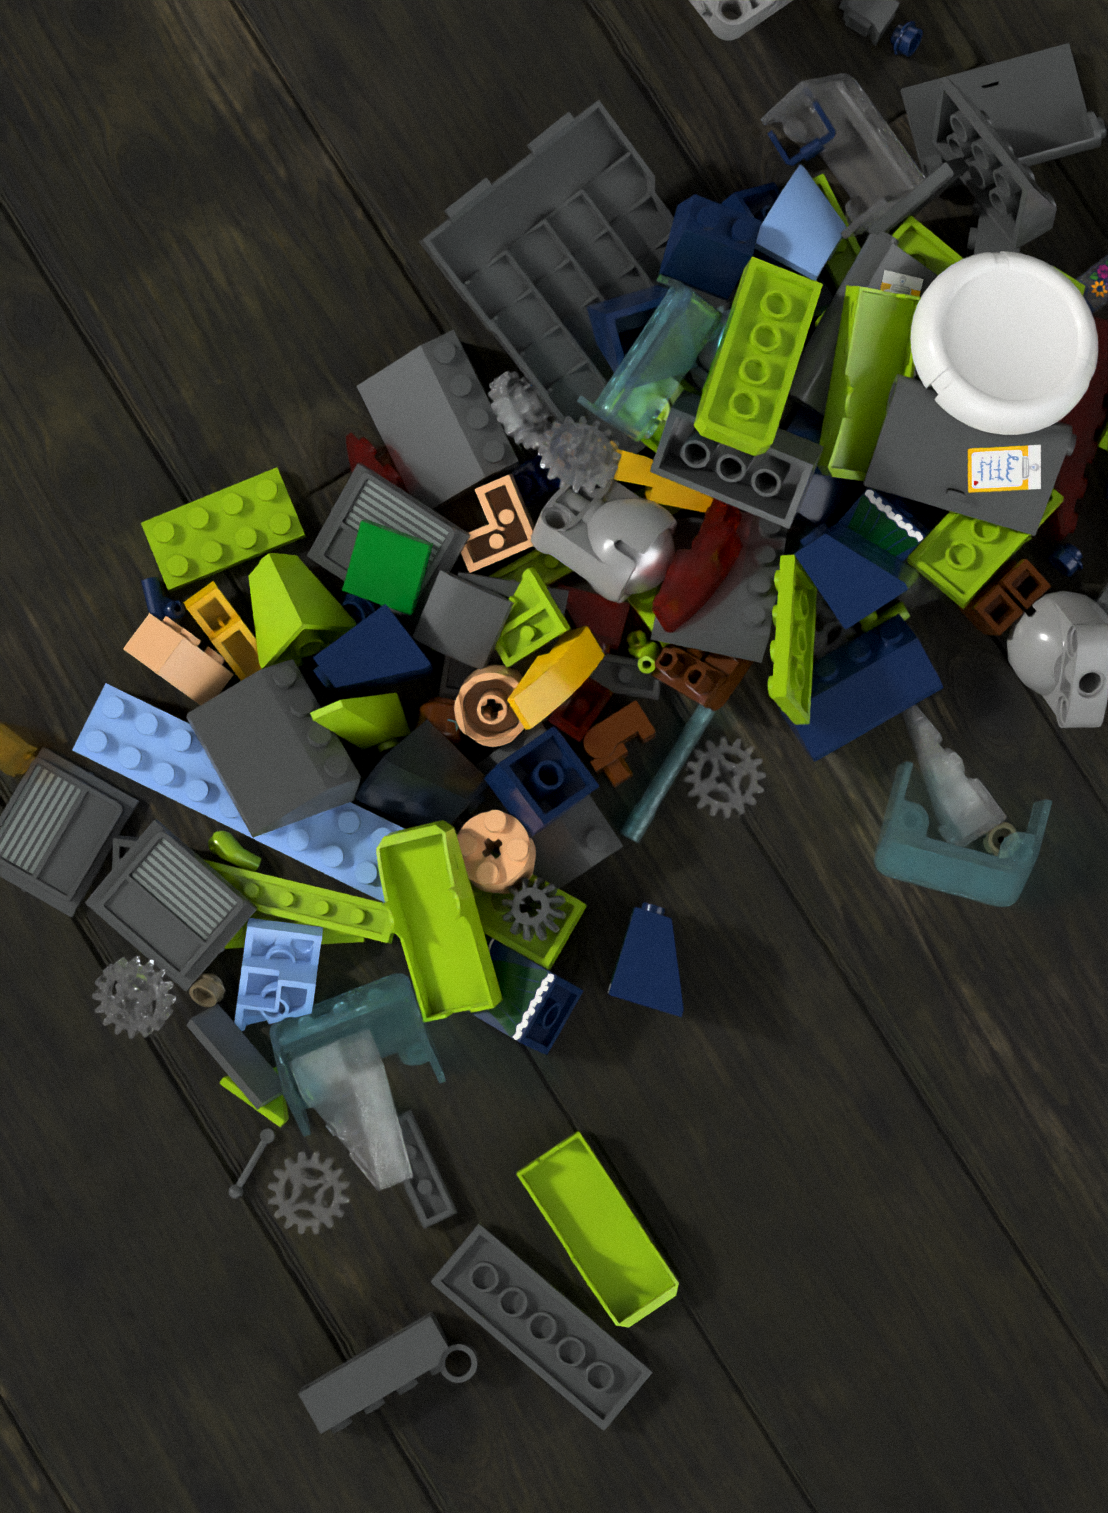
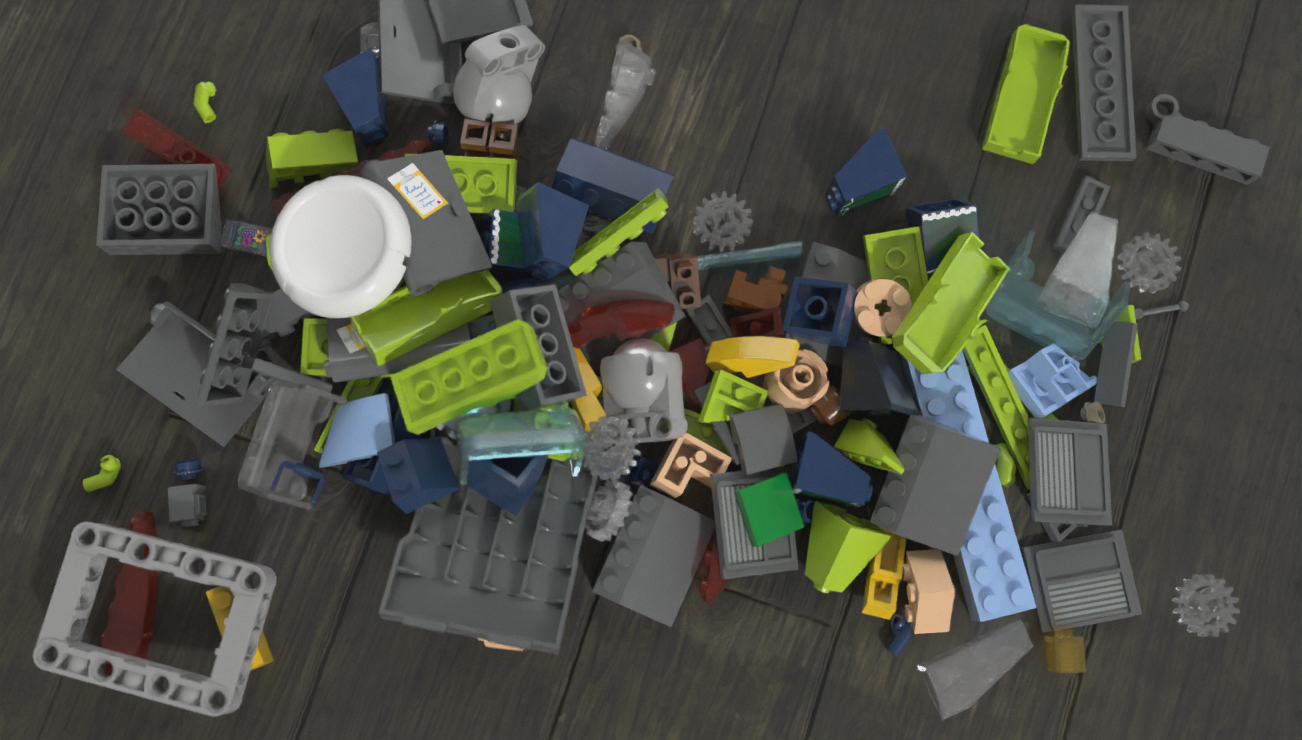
camera: 135 degrees left, 5 degrees down
clear gear [92,956,176,1039] -> none
lime plate [141,467,306,592] -> none
dark grey gear [502,877,566,942] -> none
lime arm [627,630,661,674] -> none
clear light blue windscreen [874,761,1052,908] -> none
none -> clear wedge [917,619,1034,720]

